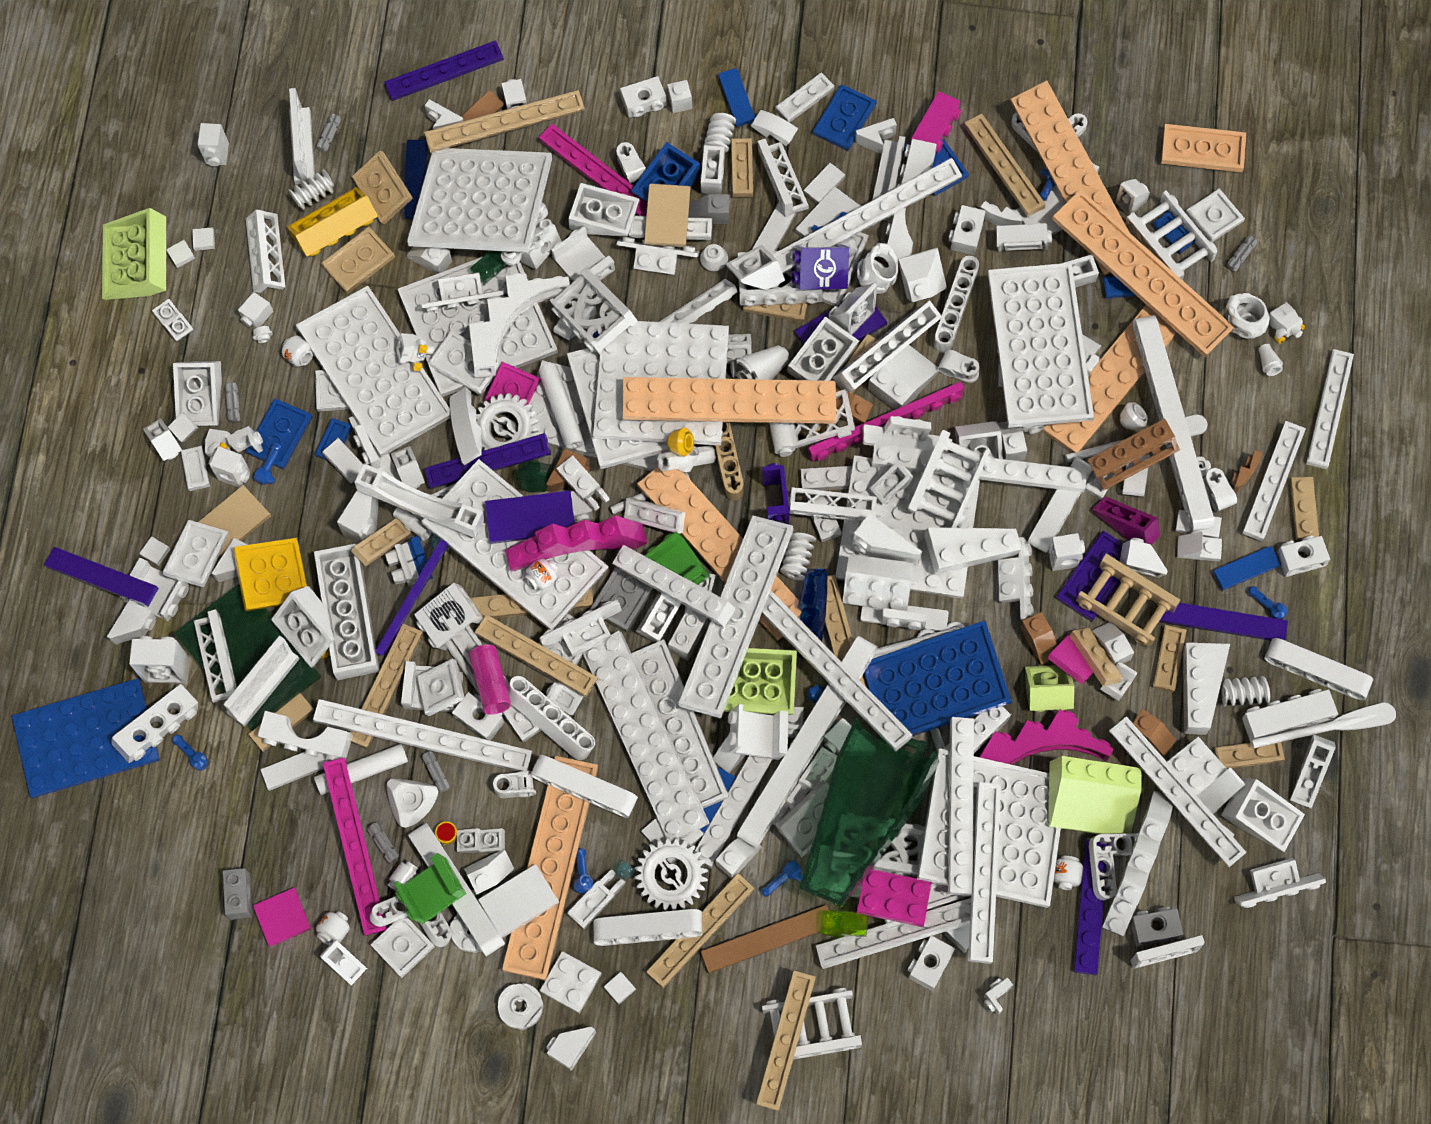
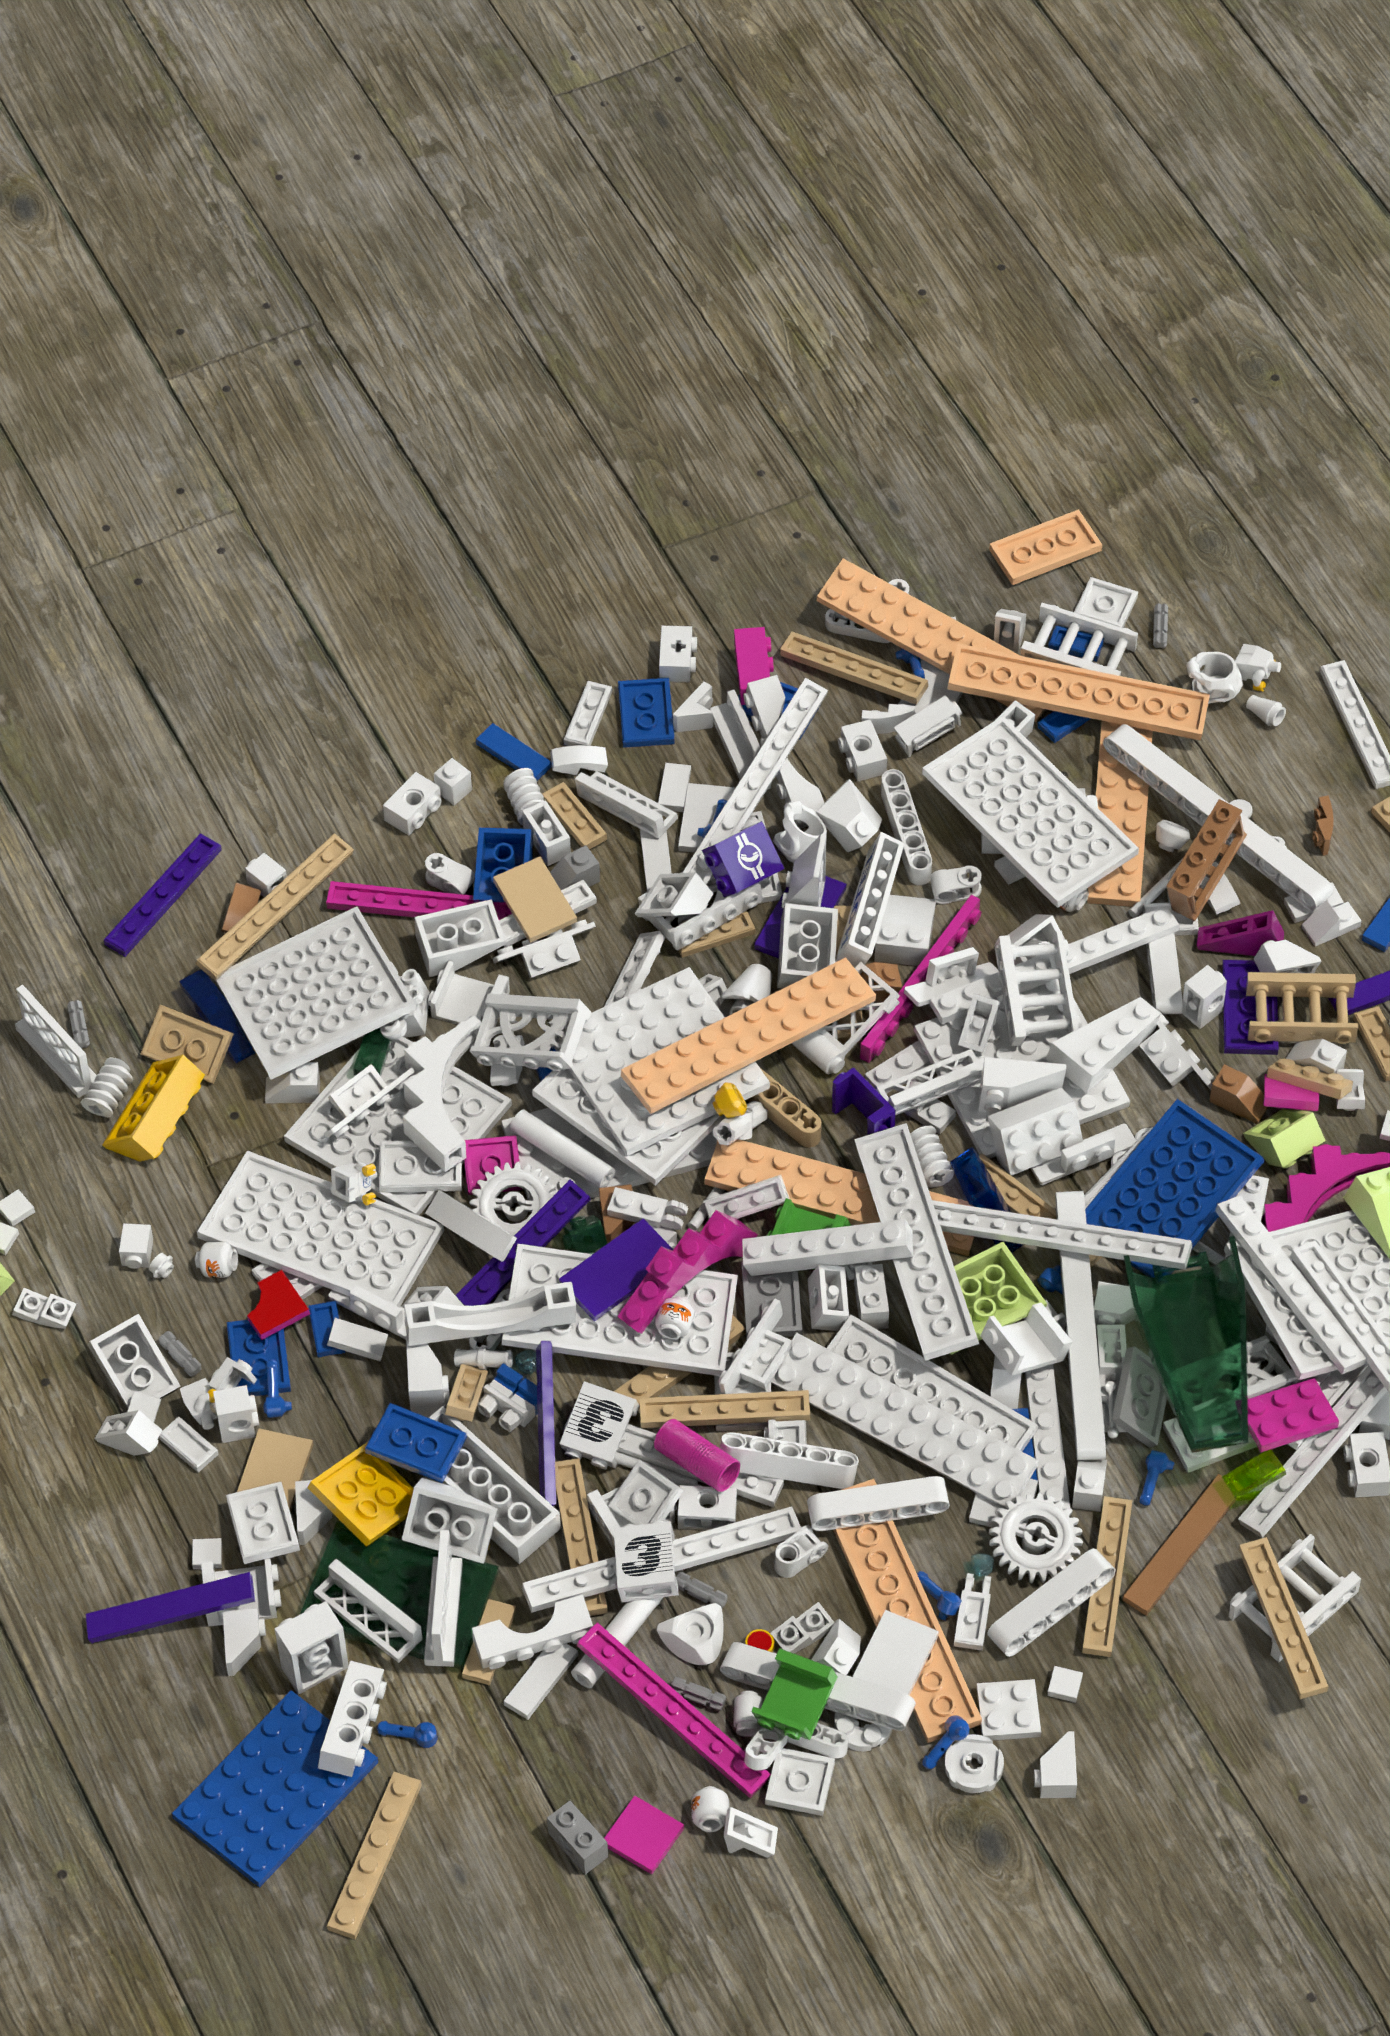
camera: 35 degrees left, 15 degrees down
white fence [246,210,285,293] -> none
tan tile [321,227,395,294] -> none
white slope [425,99,464,130] -> none
white cone [700,244,728,271] -> none
white slope [998,422,1027,461] -> none
white piece [1203,468,1237,512] -> none
white plate [1242,421,1306,542] -> none
none -> red tile [247,1270,310,1340]
none -> tan plate [327,1772,422,1940]
none -> blue tile [365,1403,467,1483]
none -> white panel [614,1520,679,1602]
none -> white brick [659,626,697,683]
none -> blue piece [922,1715,970,1769]
none -> white hinge [1105,1381,1119,1439]

